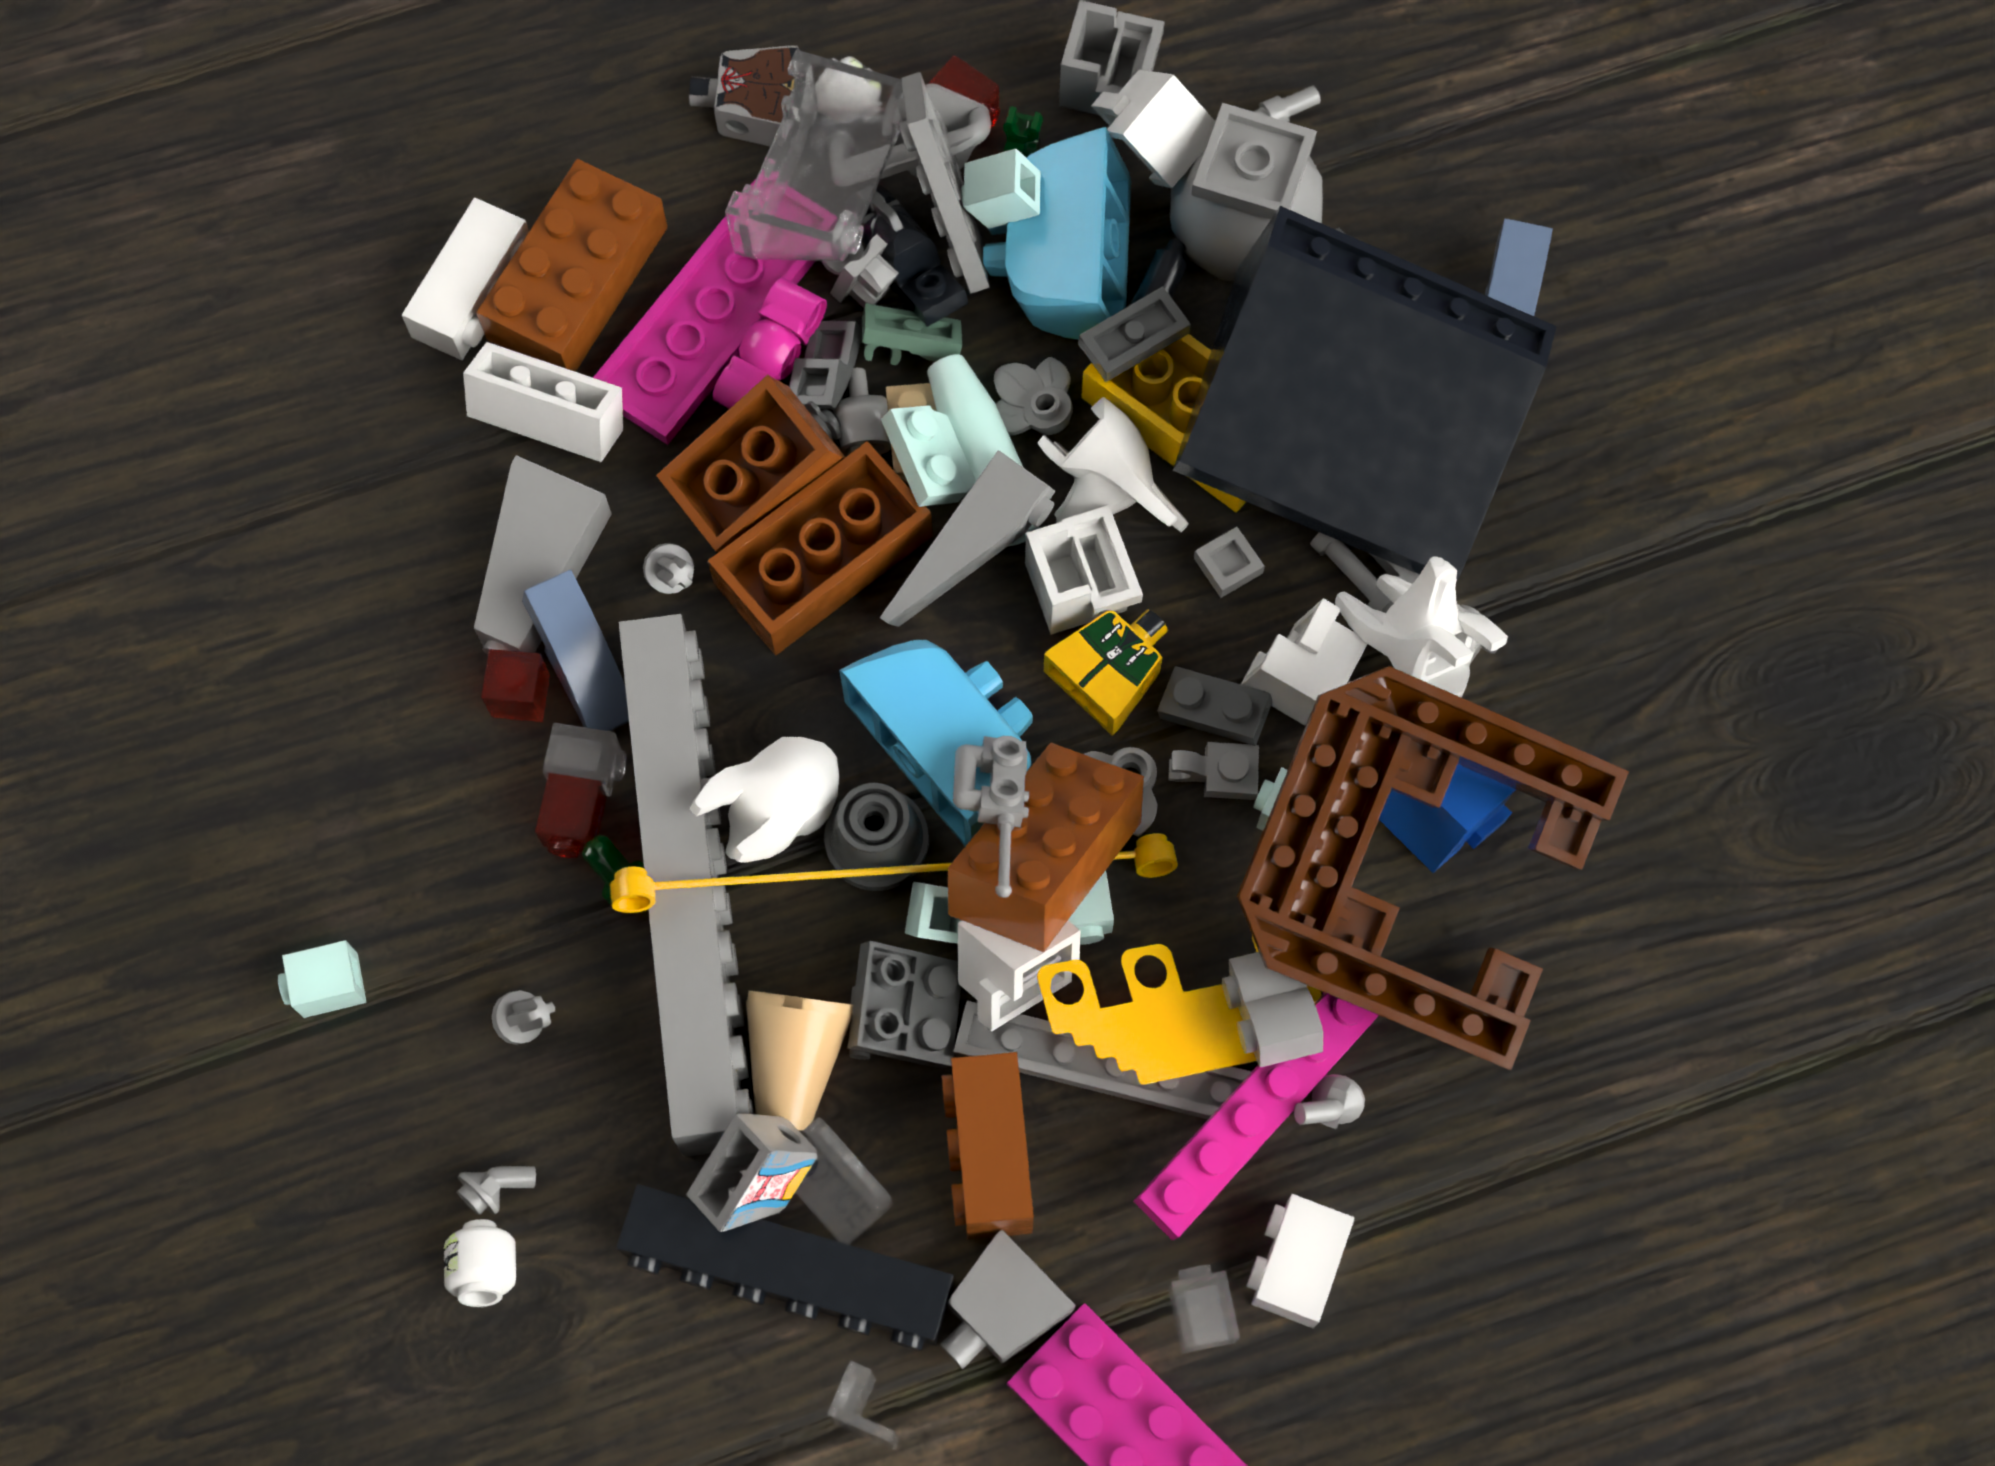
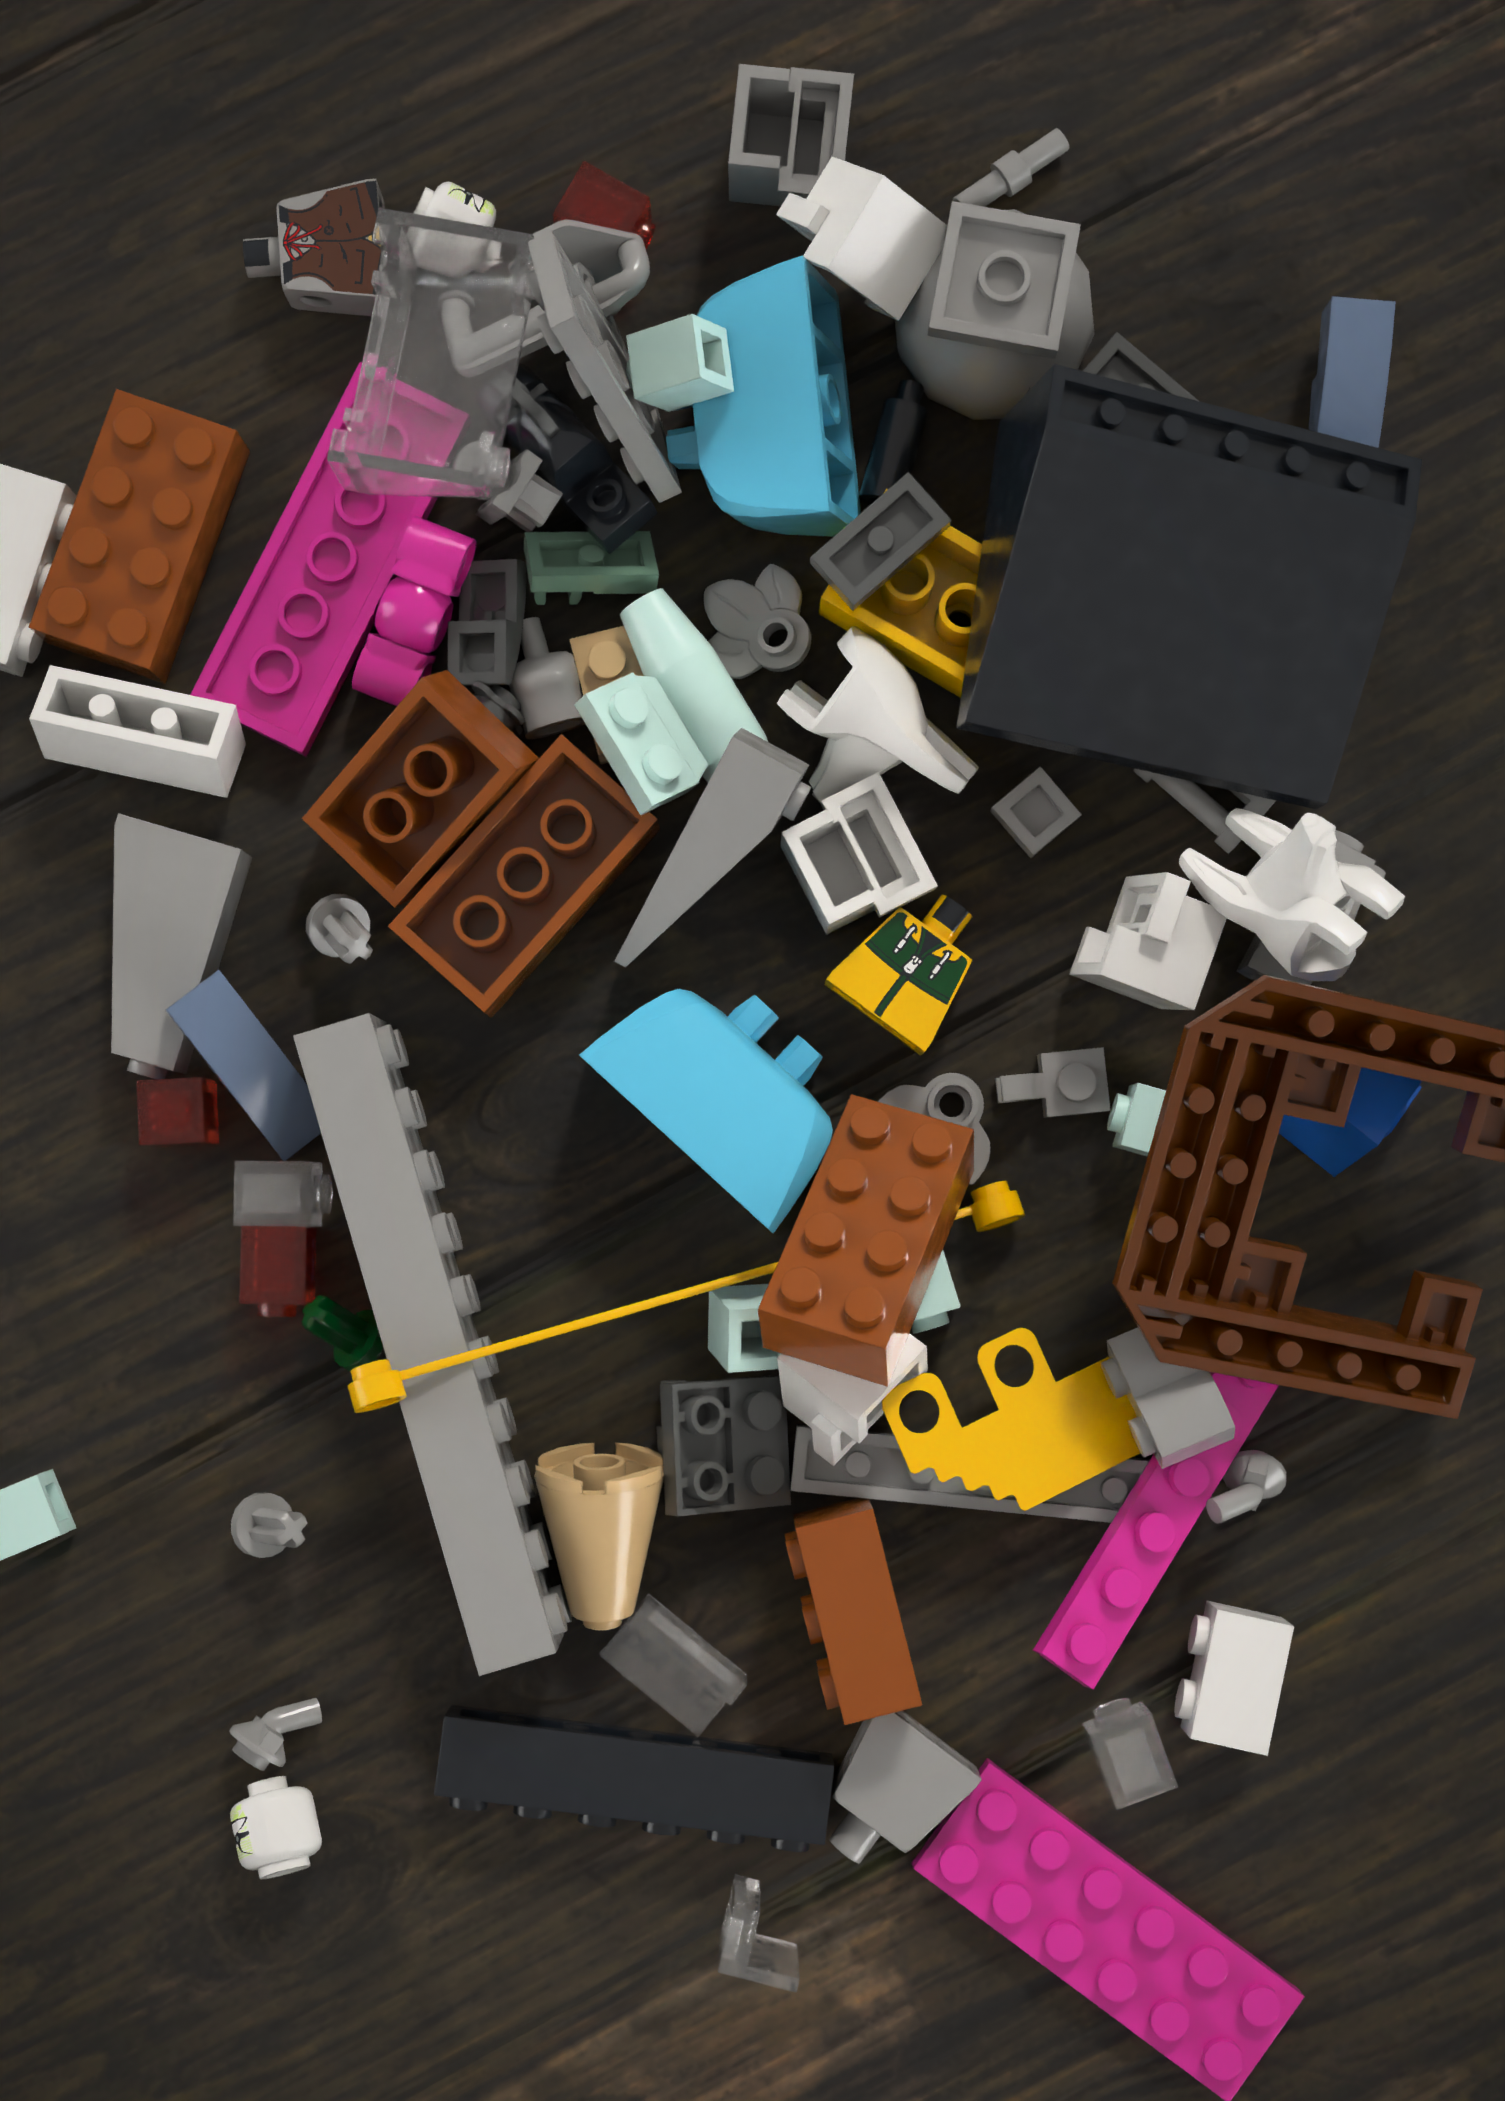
camera: 10 degrees left, 15 degrees up
light grey torso [686,1113,818,1232] -> none
white piece [689,737,839,862] -> none
dark grey piece [824,783,929,891] -> none
light grey piece [953,736,1029,898] -> none
dark green plate [1003,106,1043,158] -> none
dark grey plate [1157,666,1273,746] -> none

